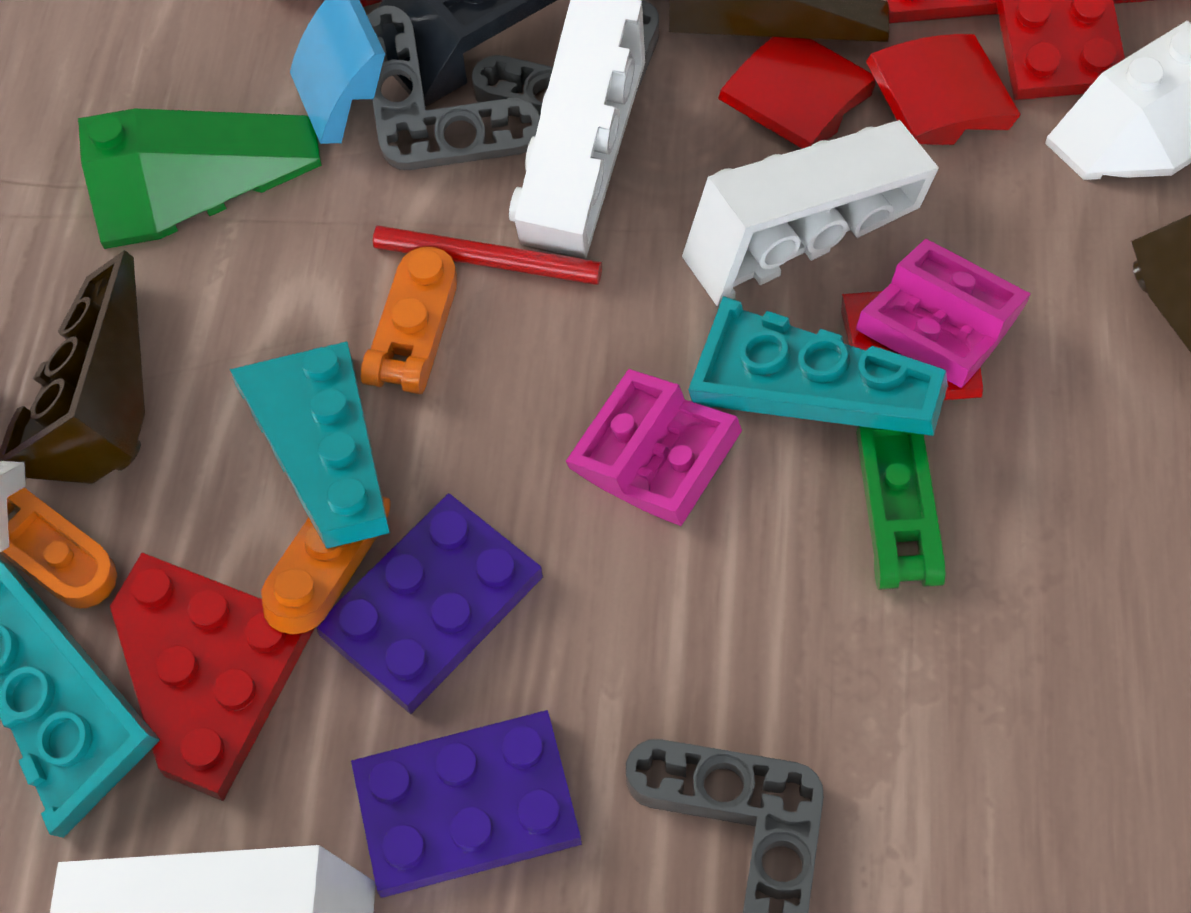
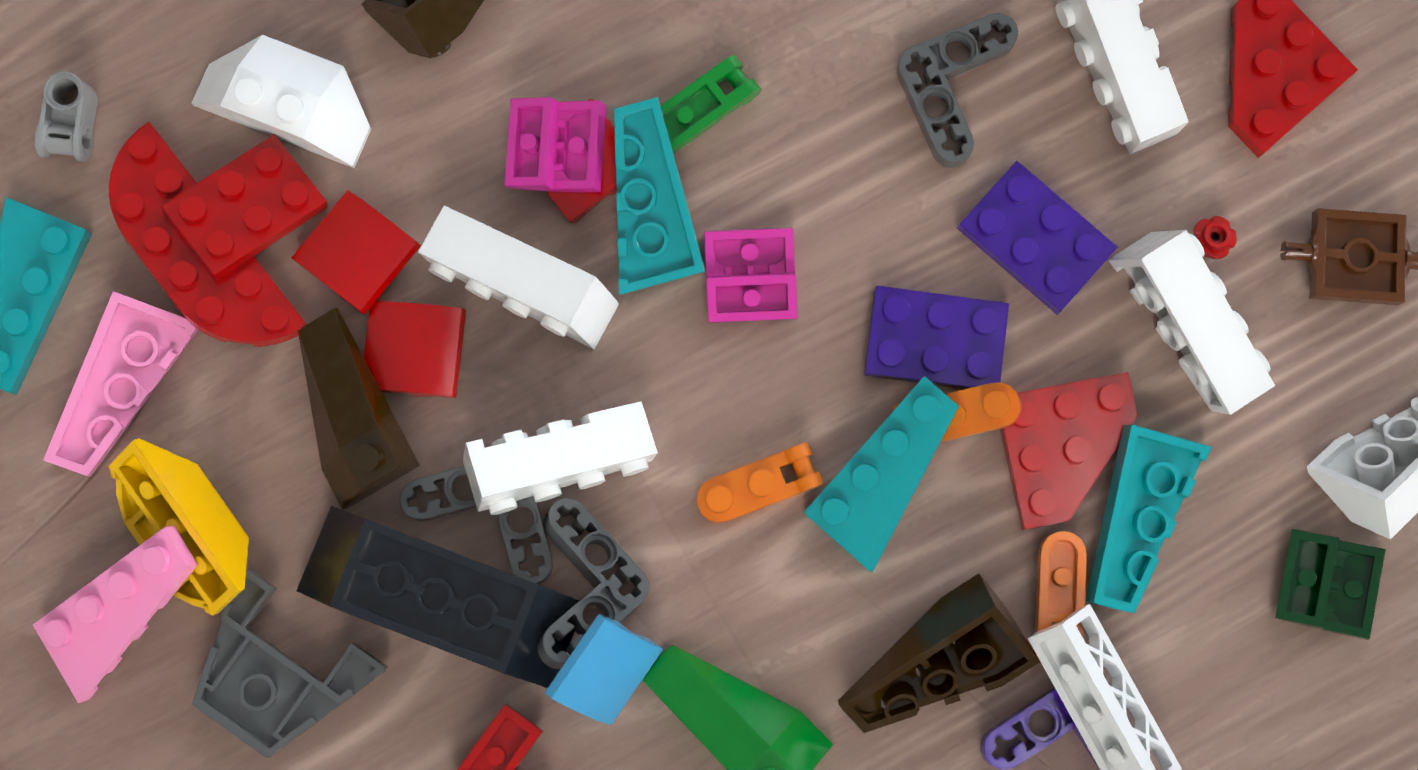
camera: 130 degrees left, 20 degrees up
red bar [373,225,602,285] -> none

